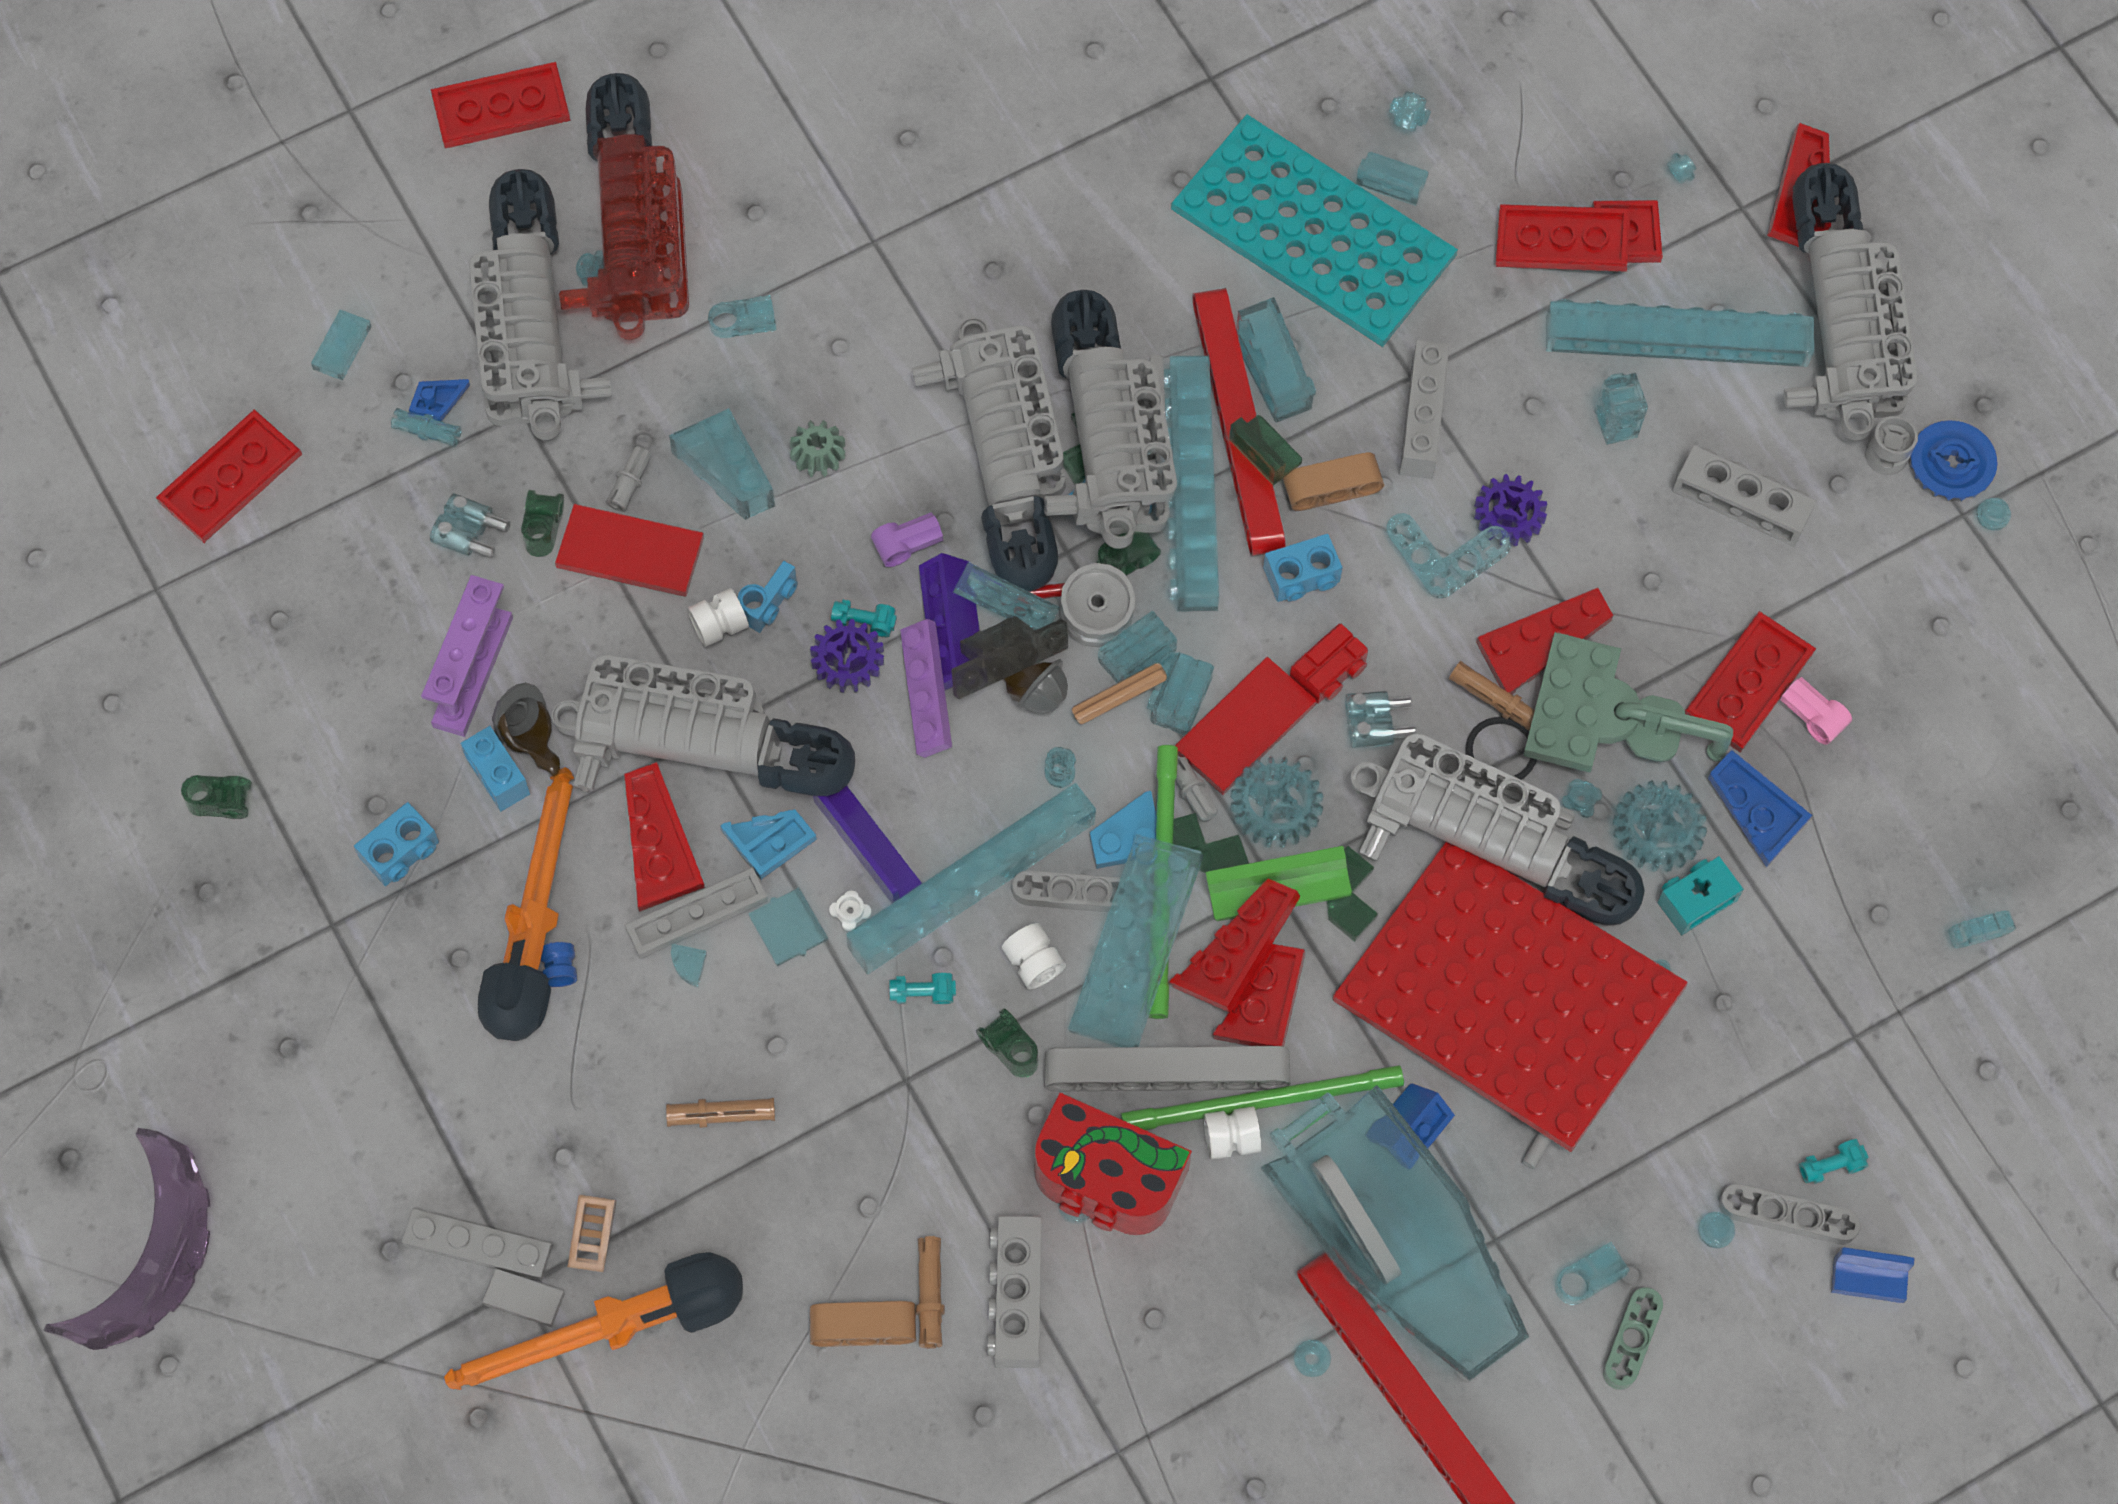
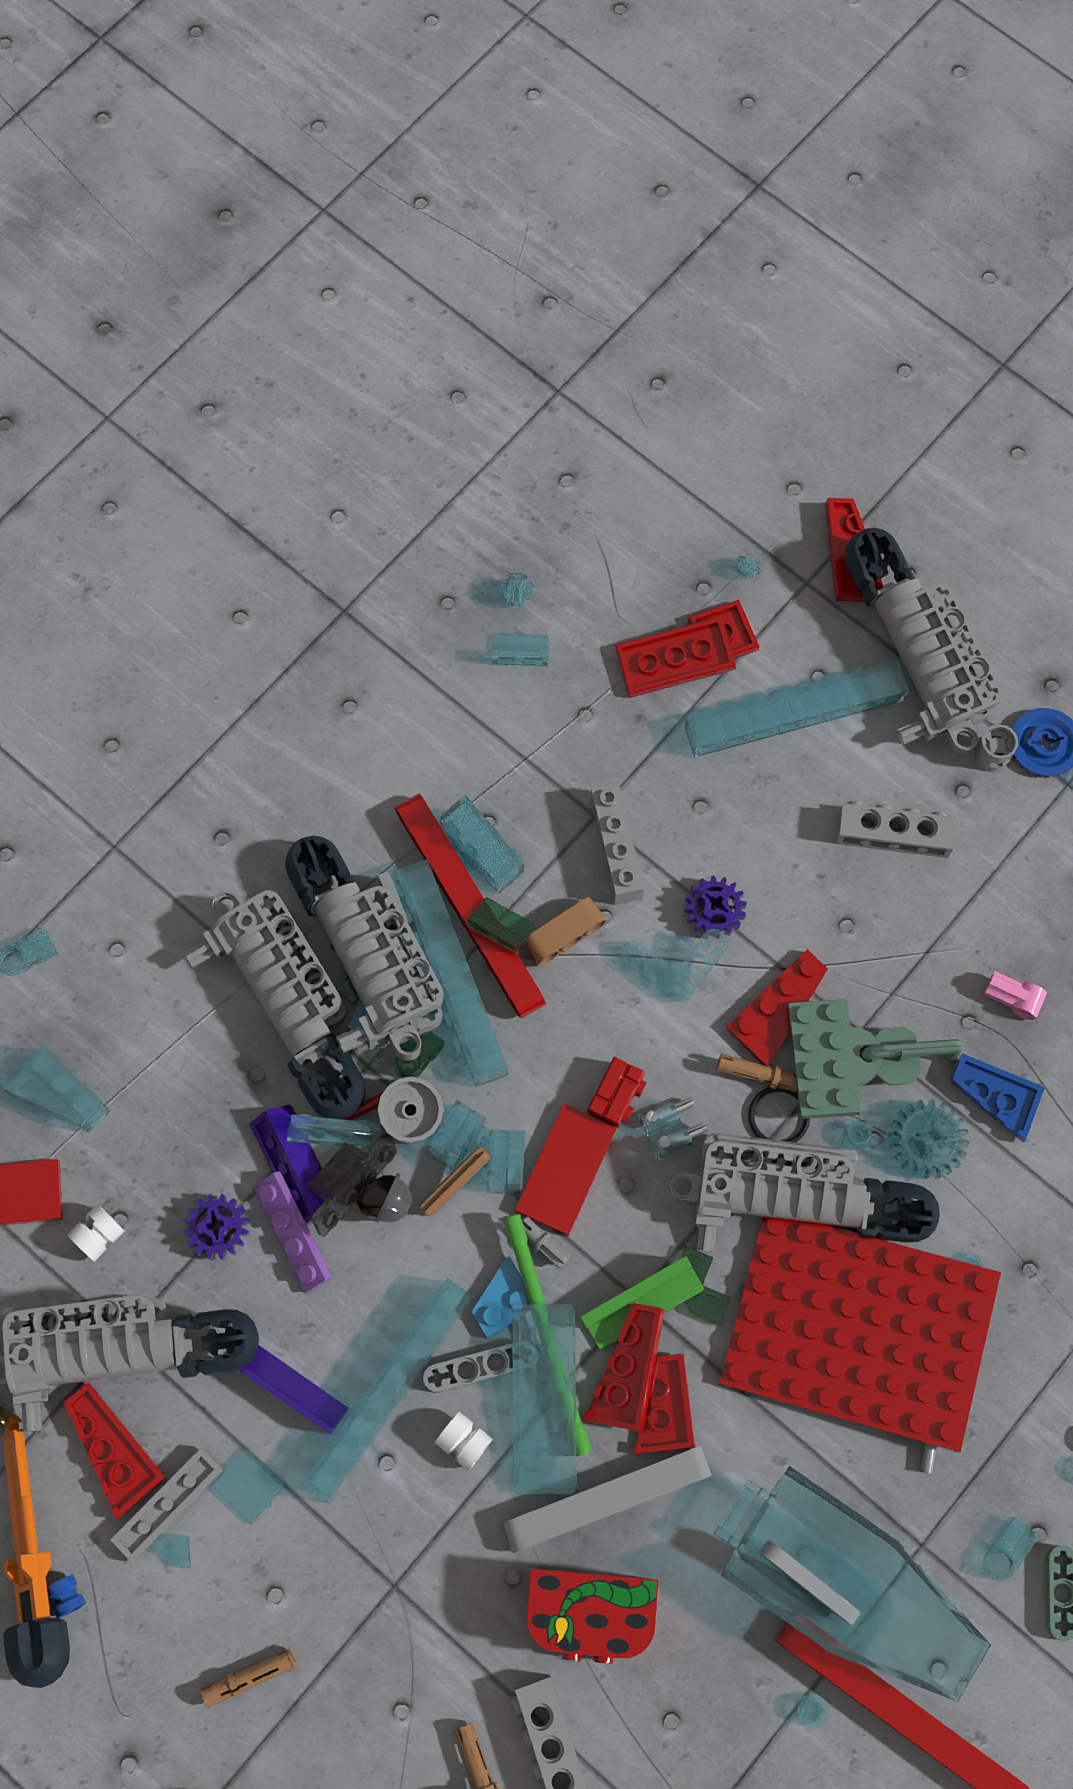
camera: 20 degrees left, 5 degrees up
dark azure wing [720,809,817,880] -> none
dark azure plate [738,561,798,633] -> none
sand green gear [790,420,846,478] -> none
white plate [829,890,871,931] -> none
teal bar [831,599,897,637] -> none
medium lavender piece [871,512,943,567] -> none
teal bar [889,973,956,1004] -> none
clear green piece [976,1008,1039,1078] -> none
clear light blue bush [1045,747,1076,788] -> none
bright green piece [1121,1065,1404,1130] -> none
teal piece [1171,114,1458,347] -> none
clear green tile [1172,813,1249,874] -> none
white wheel [1203,1106,1261,1160] -> none
clear light blue gear [1230,756,1324,849] -> none
dark azure brick [1263,533,1343,602] -> none
blue panel [1369,1083,1455,1168] -> none
clear light blue brick [1594,373,1648,445] -> none
teal brick [1657,856,1744,936] -> none
red tile [1685,611,1816,753] -> none

